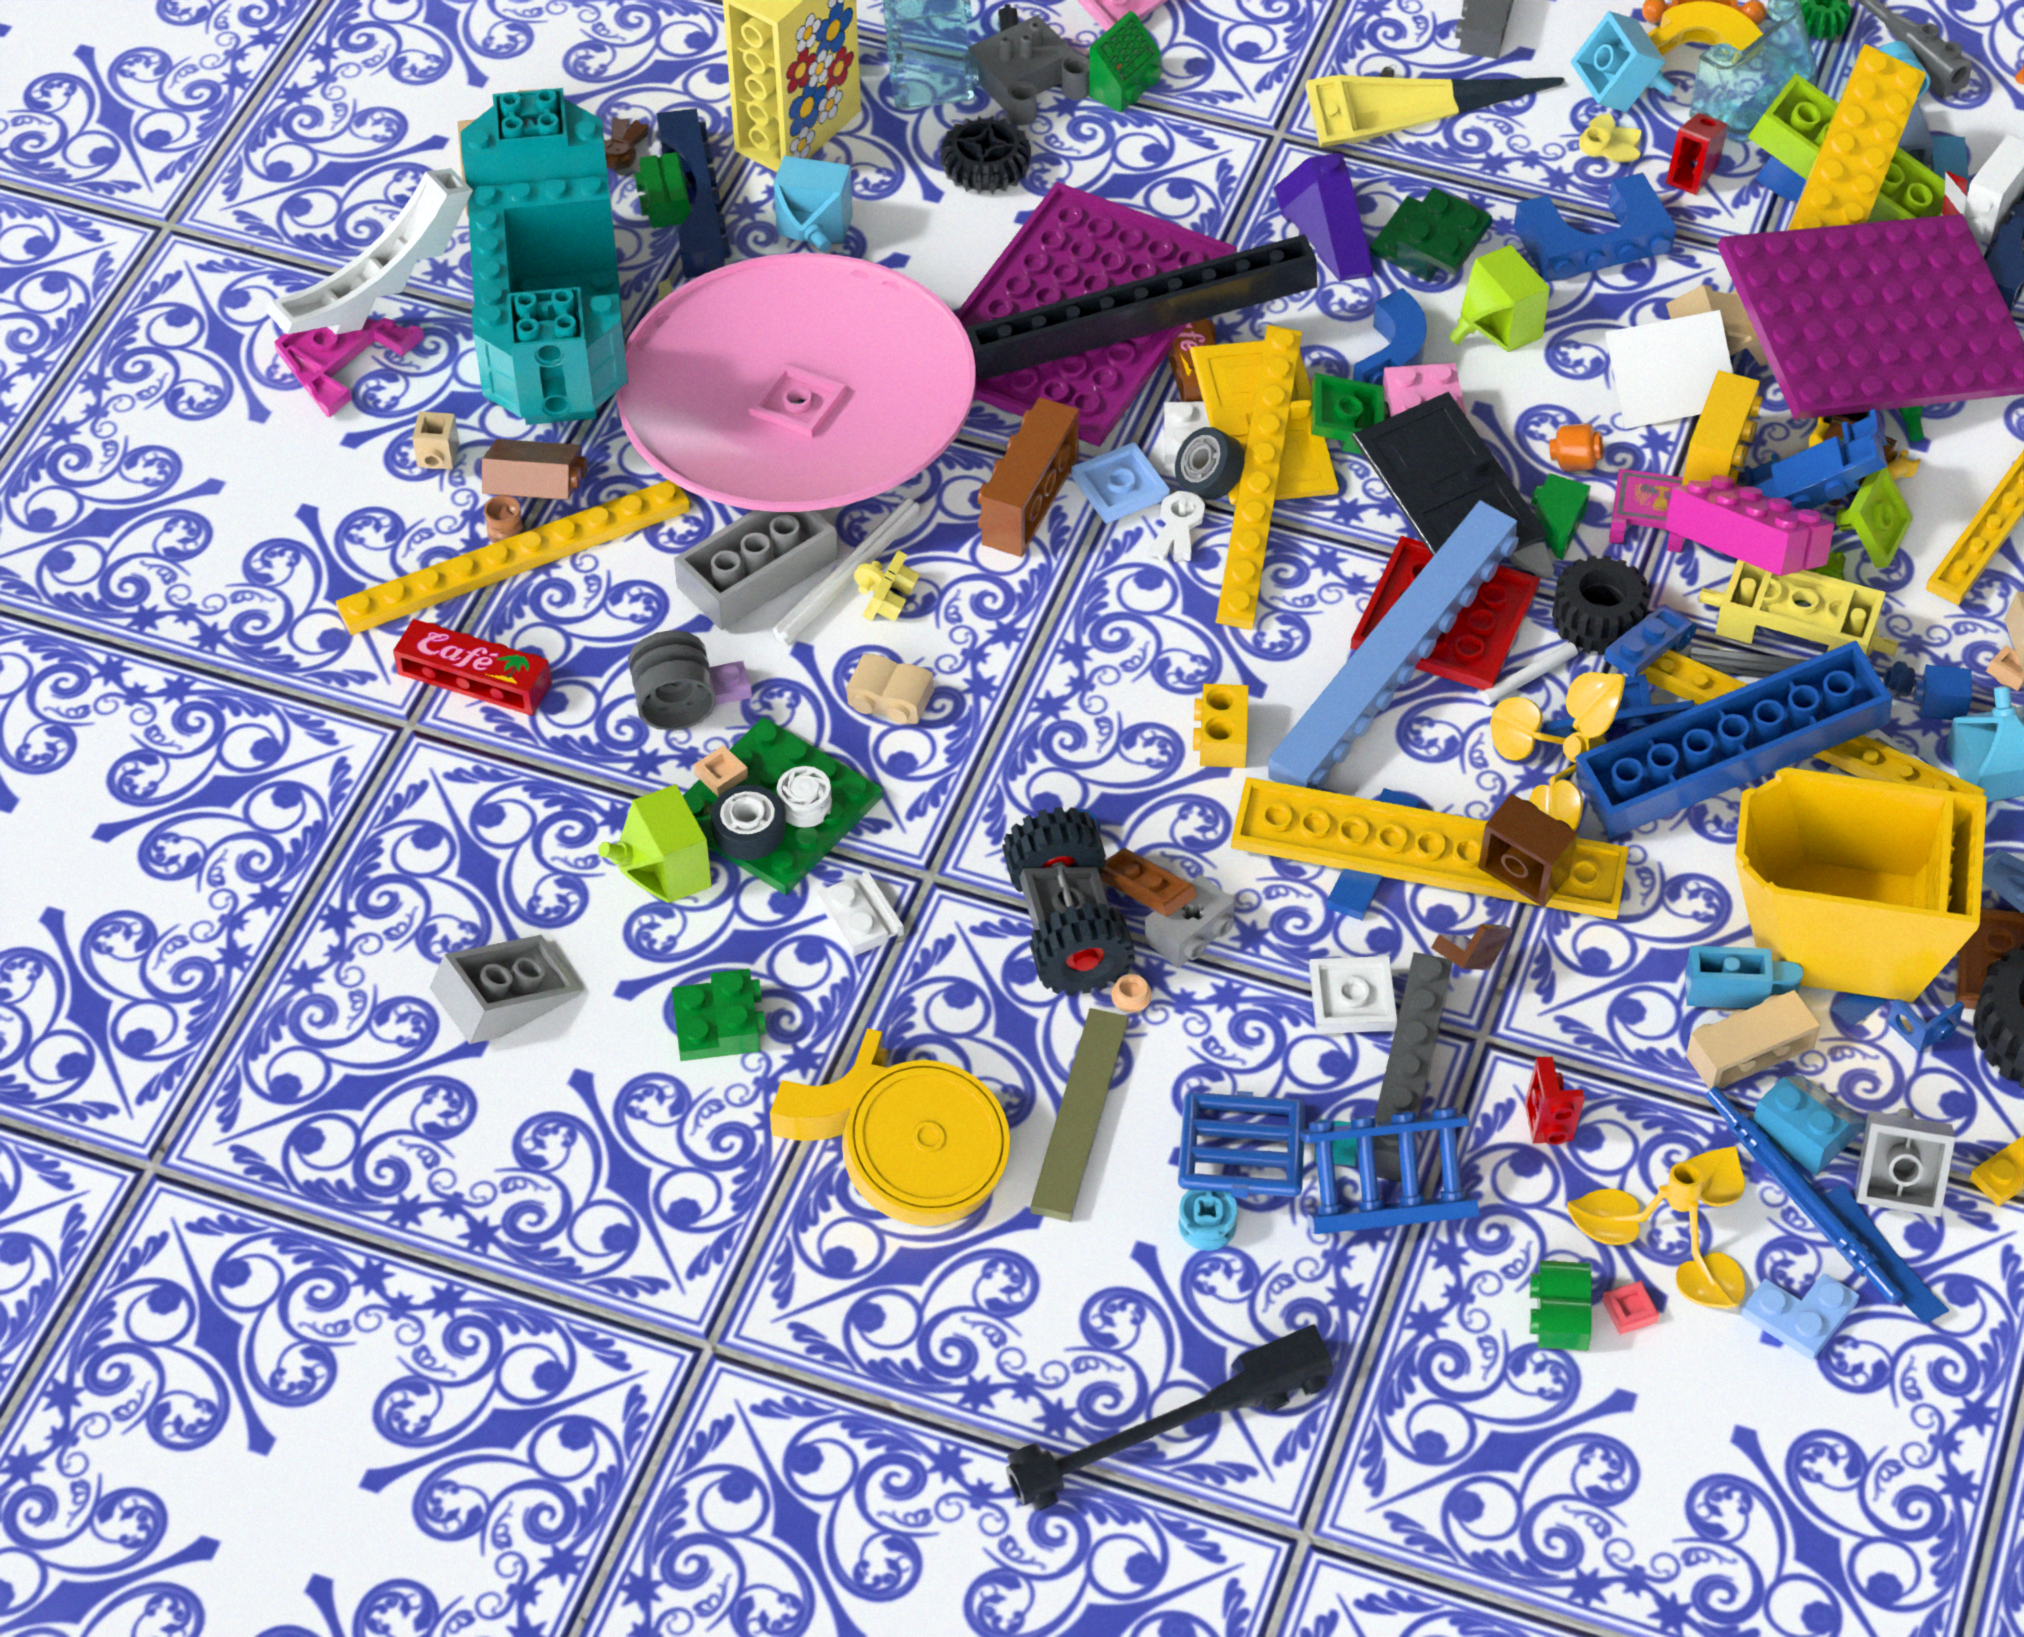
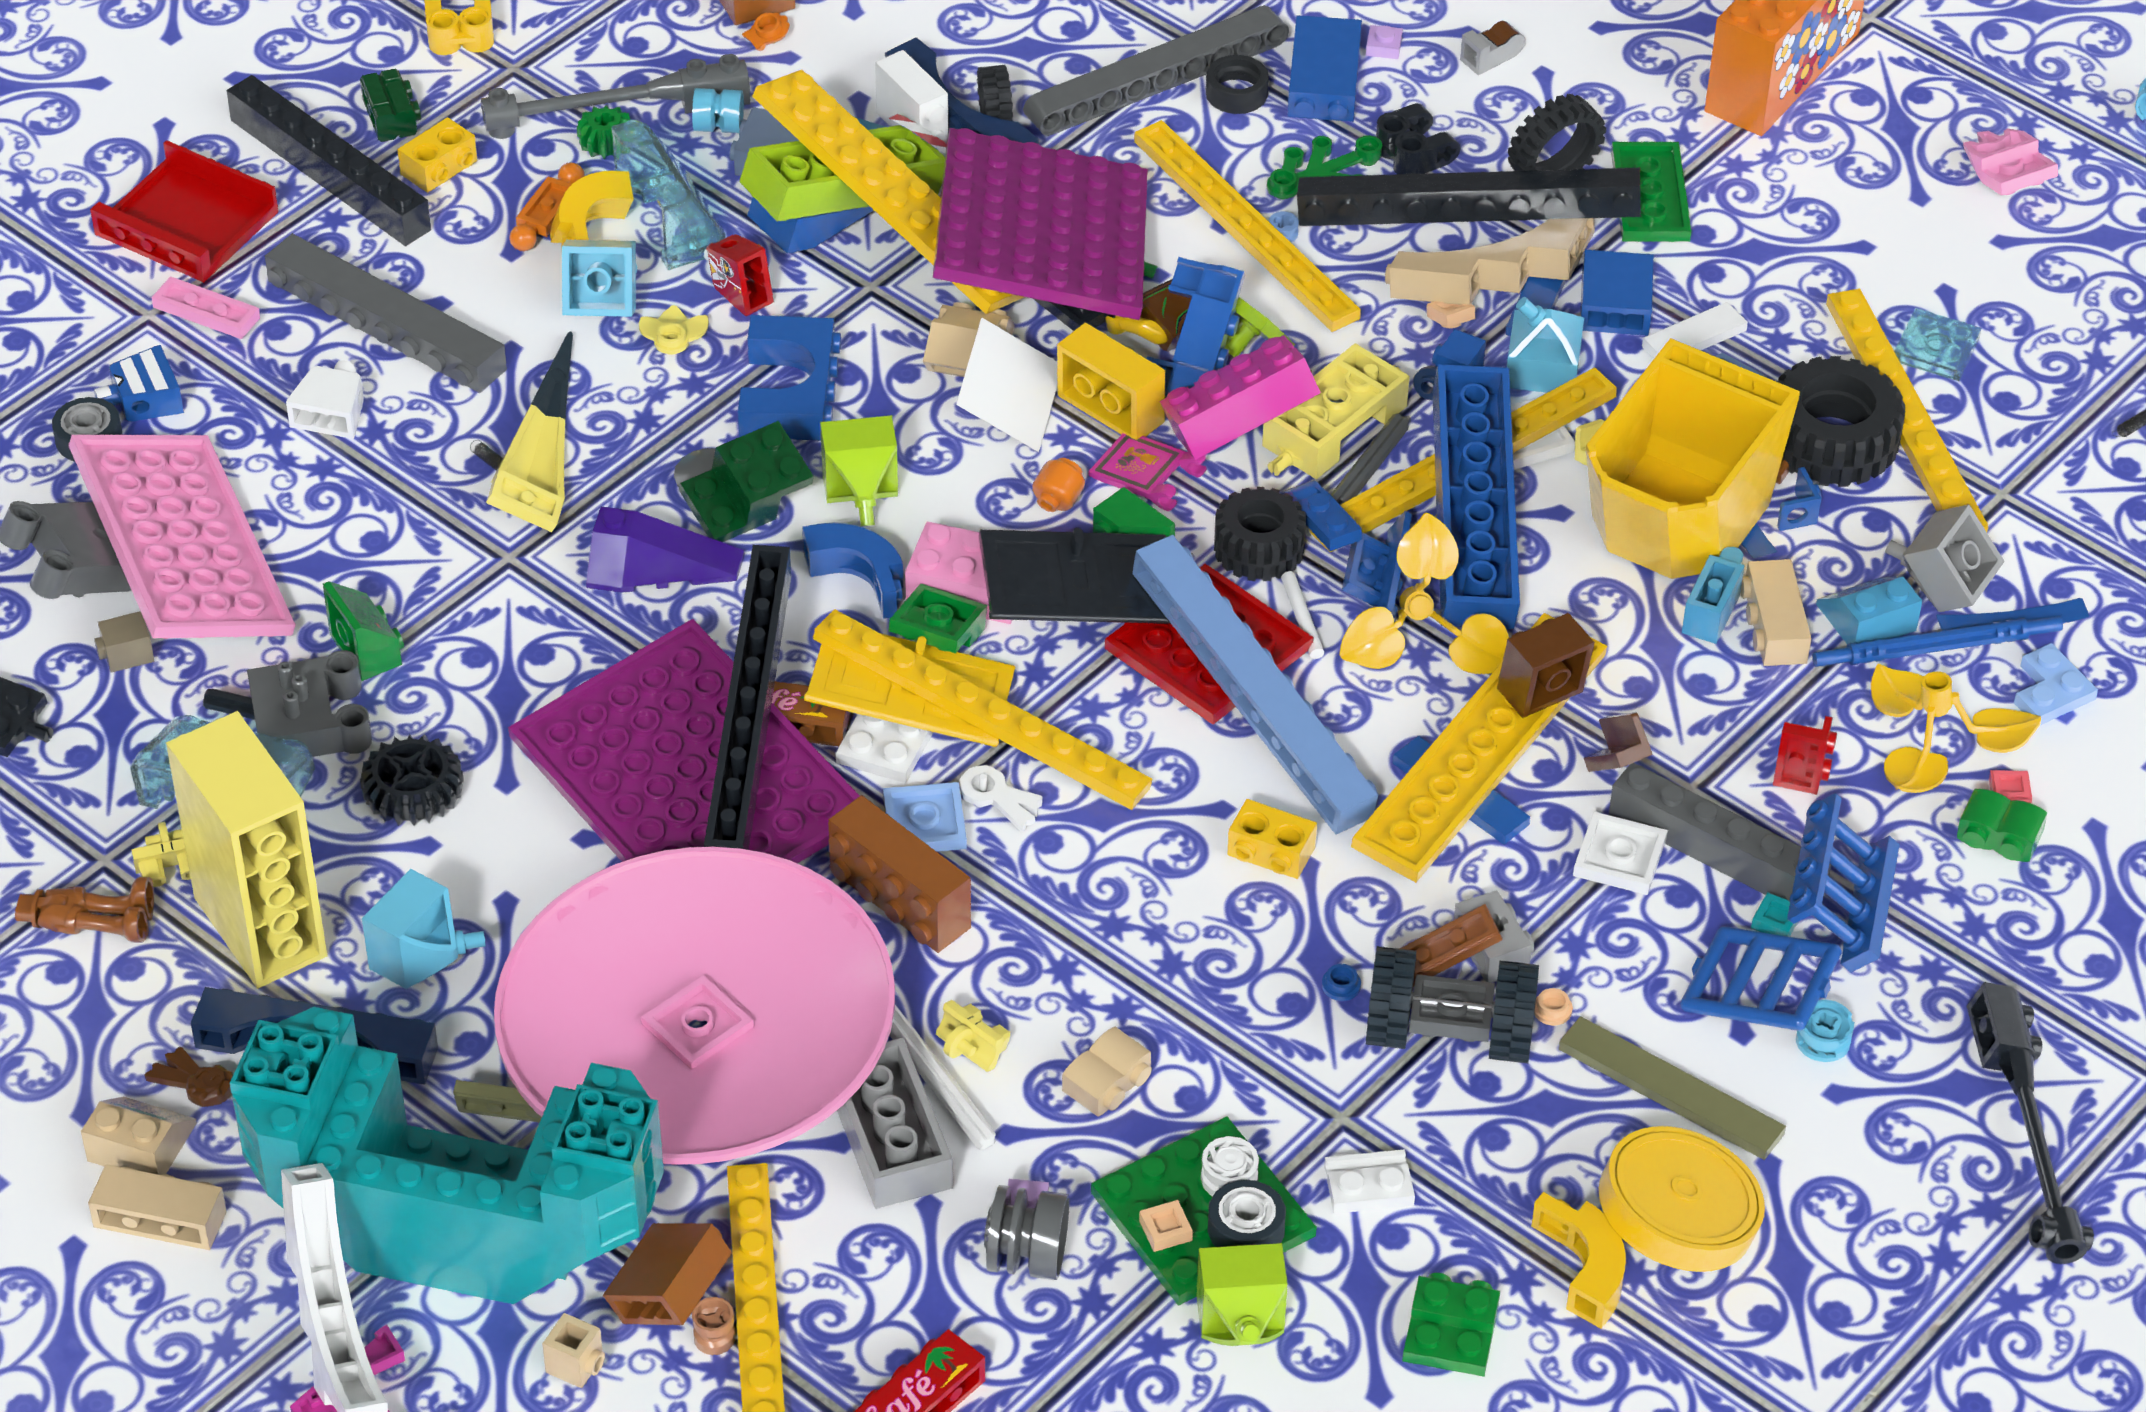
camera: 70 degrees left, 5 degrees down
black wheel [1175,427,1245,500] -> none

